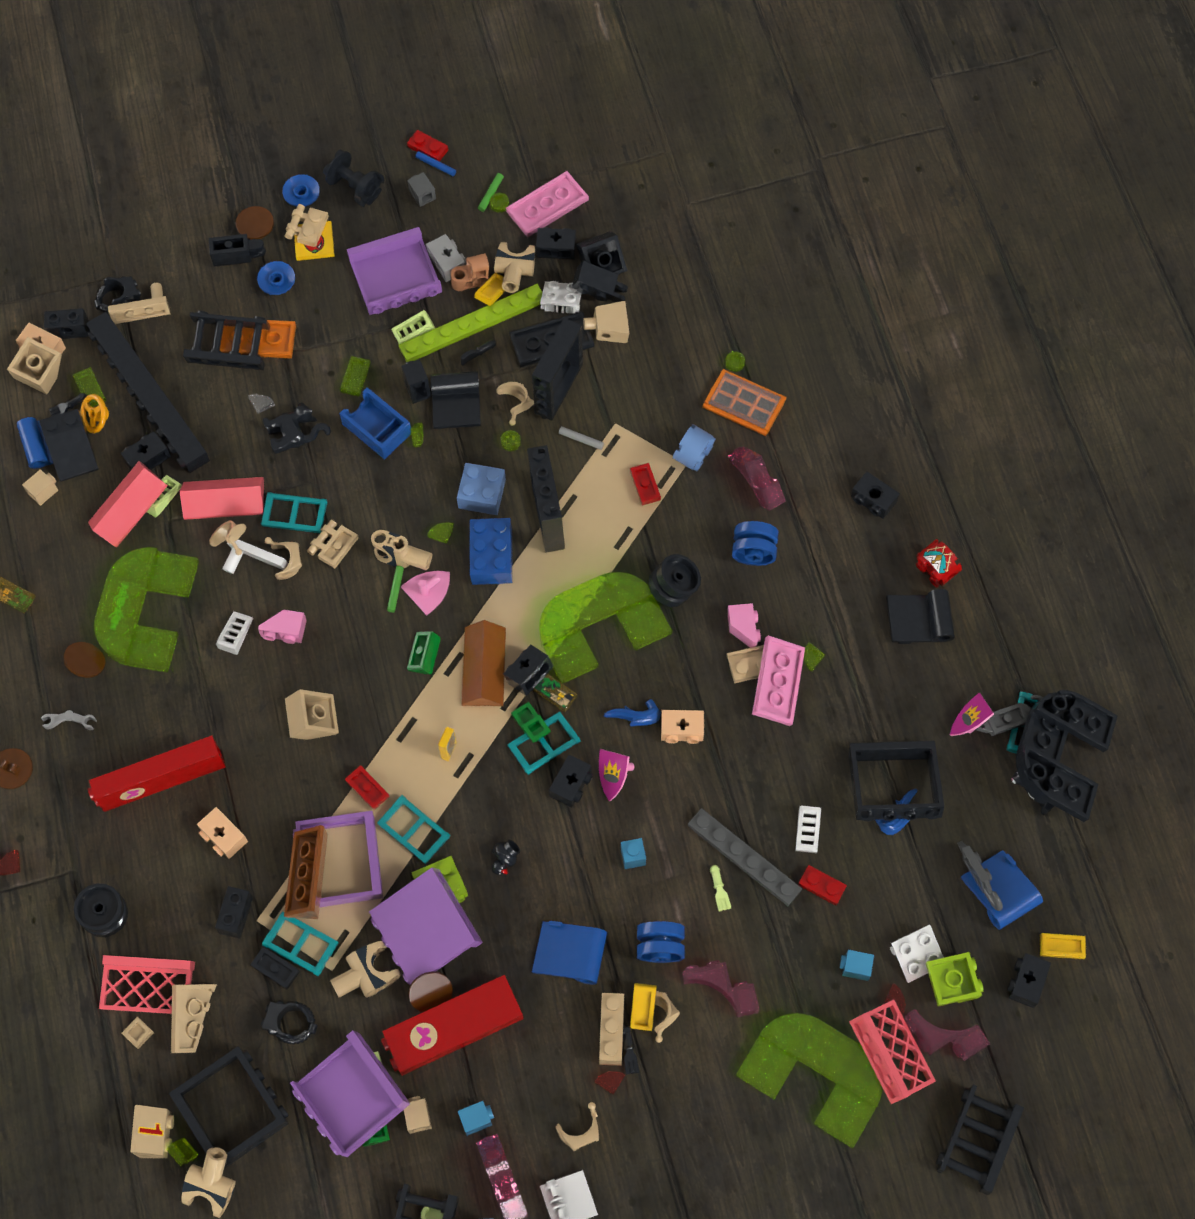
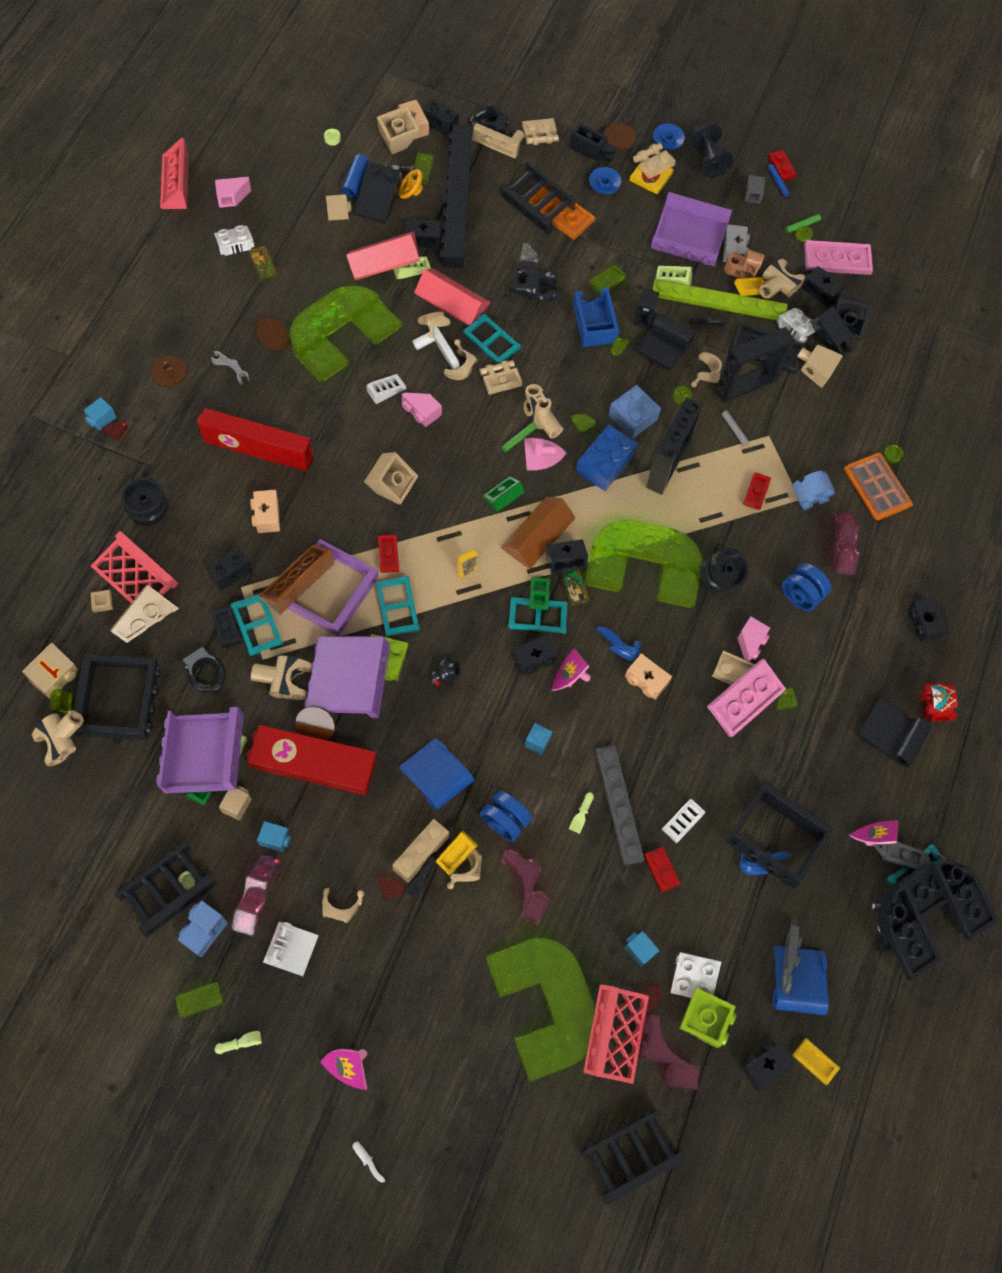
camera: 30 degrees right, 0 degrees up
none -> tan plate [522,118,559,146]

